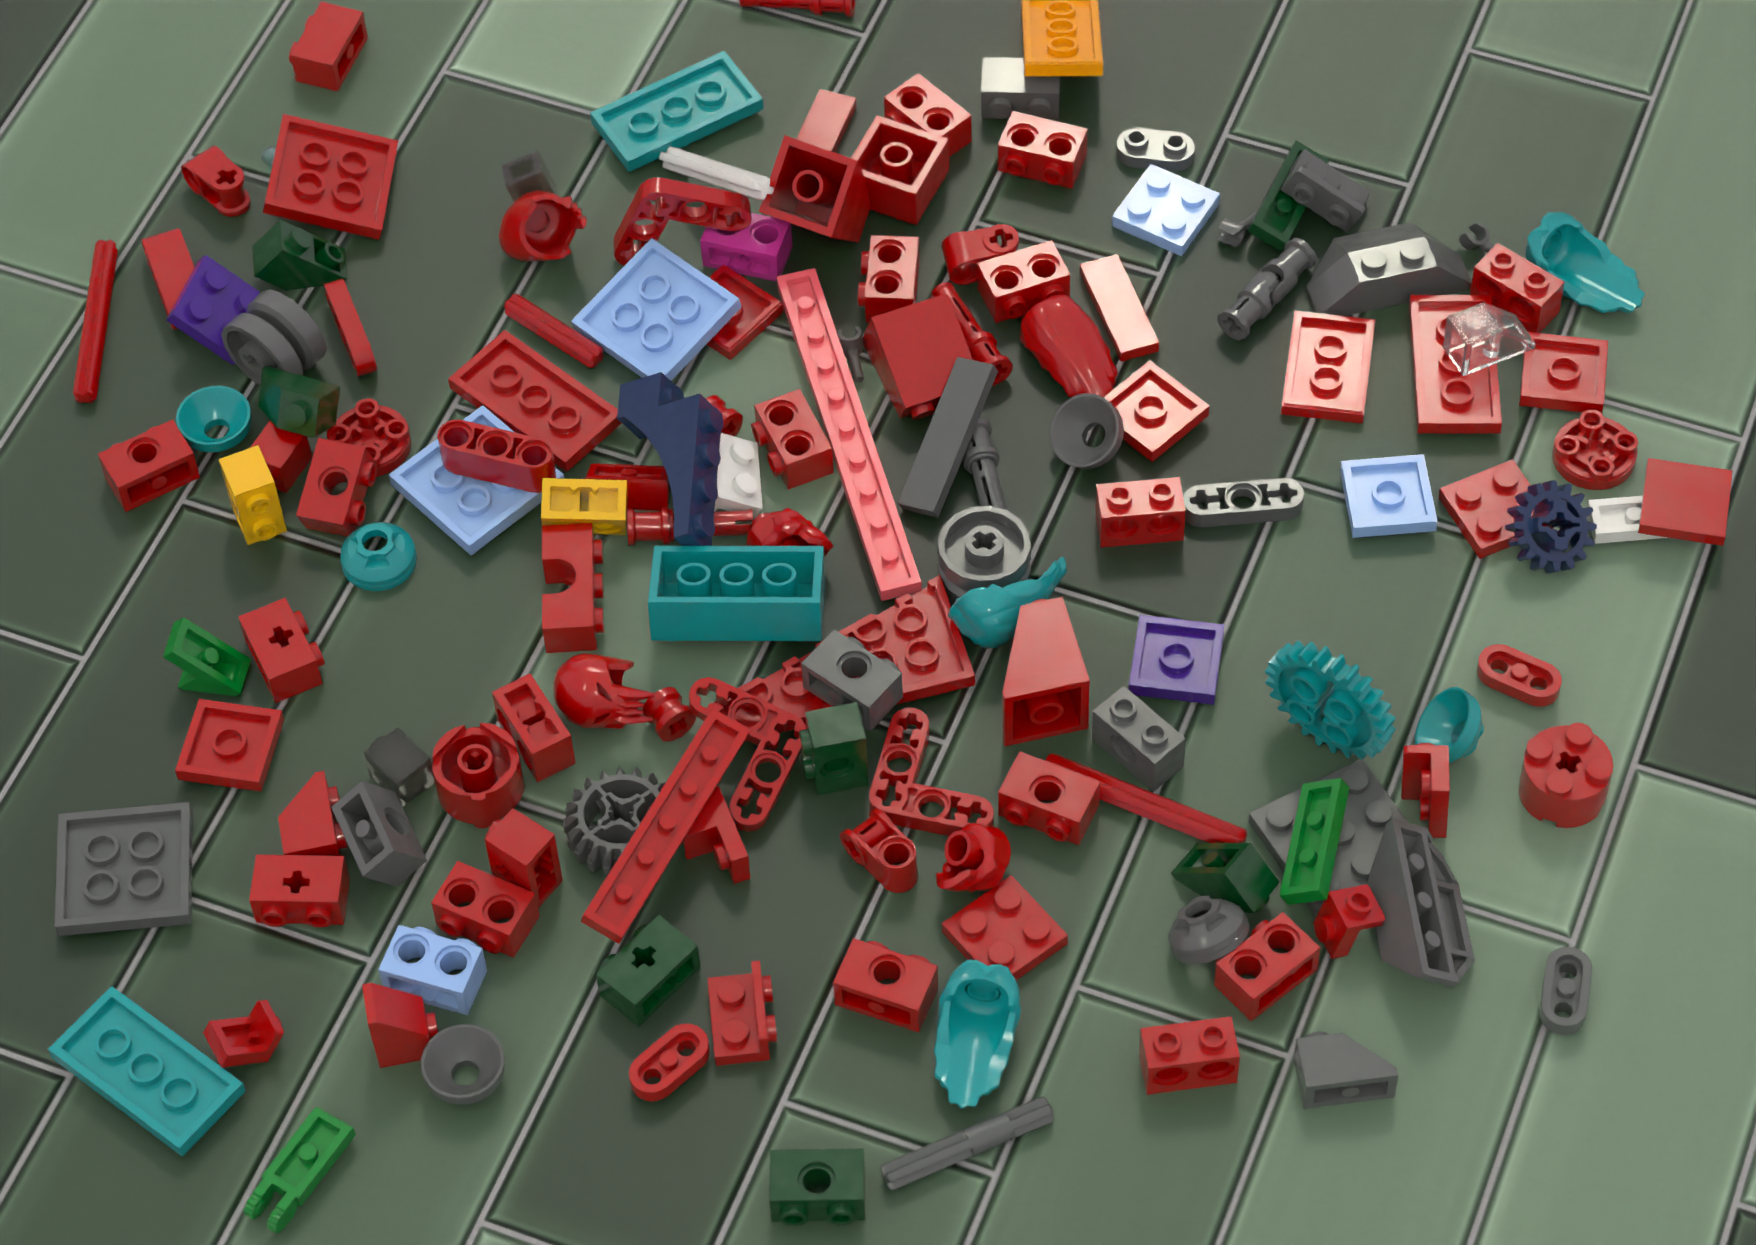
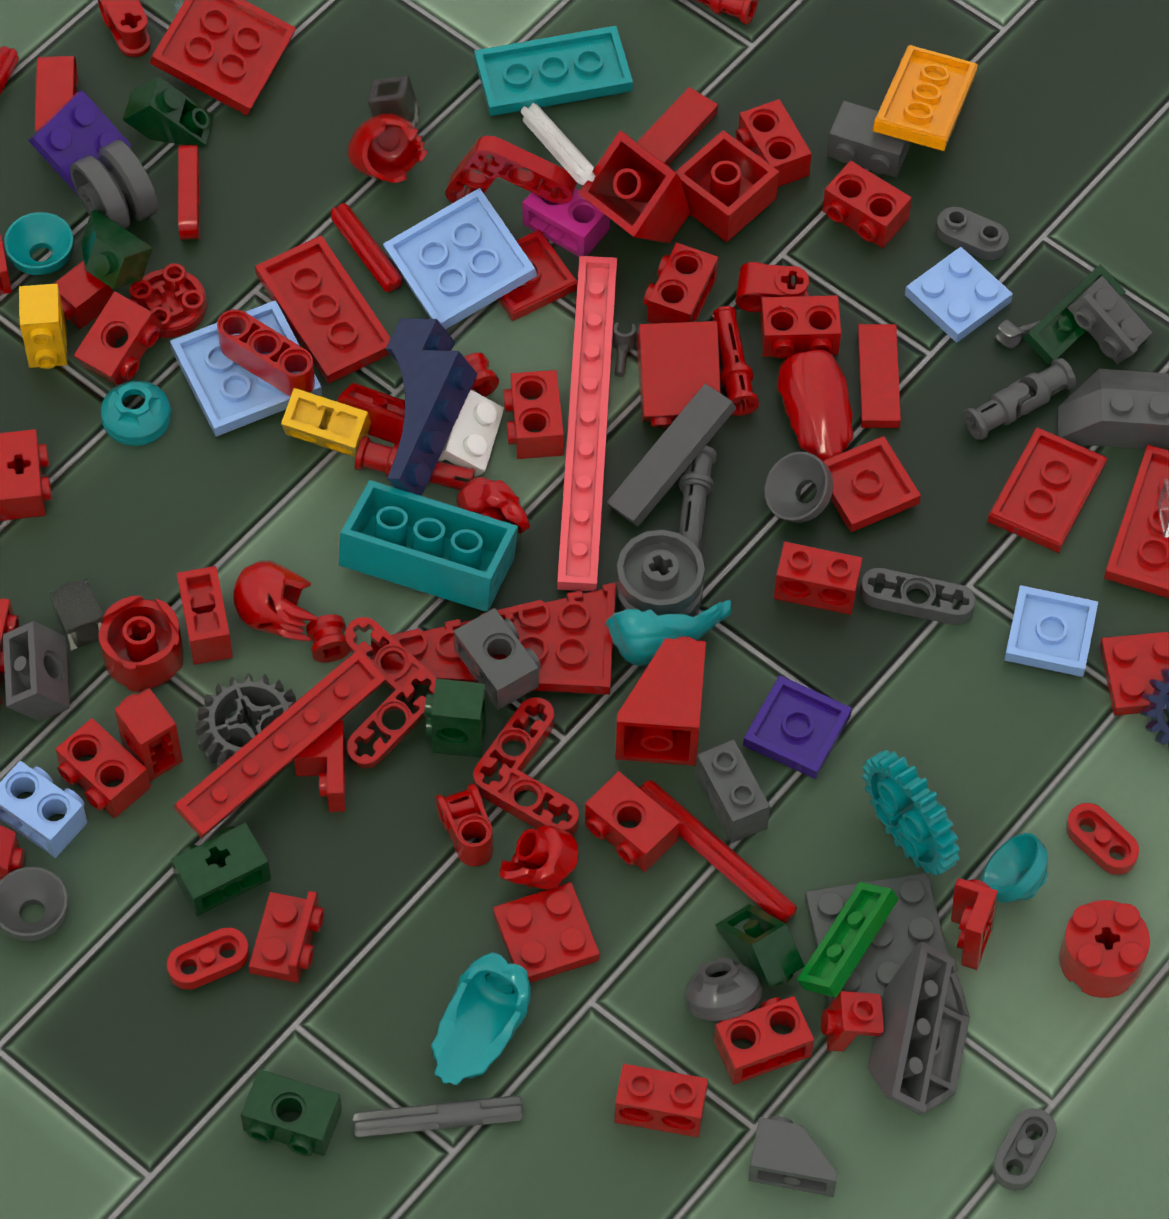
camera: 15 degrees right, 5 degrees up
red arch [542,523,605,653] -> none
red brick [833,938,938,1033] -> none

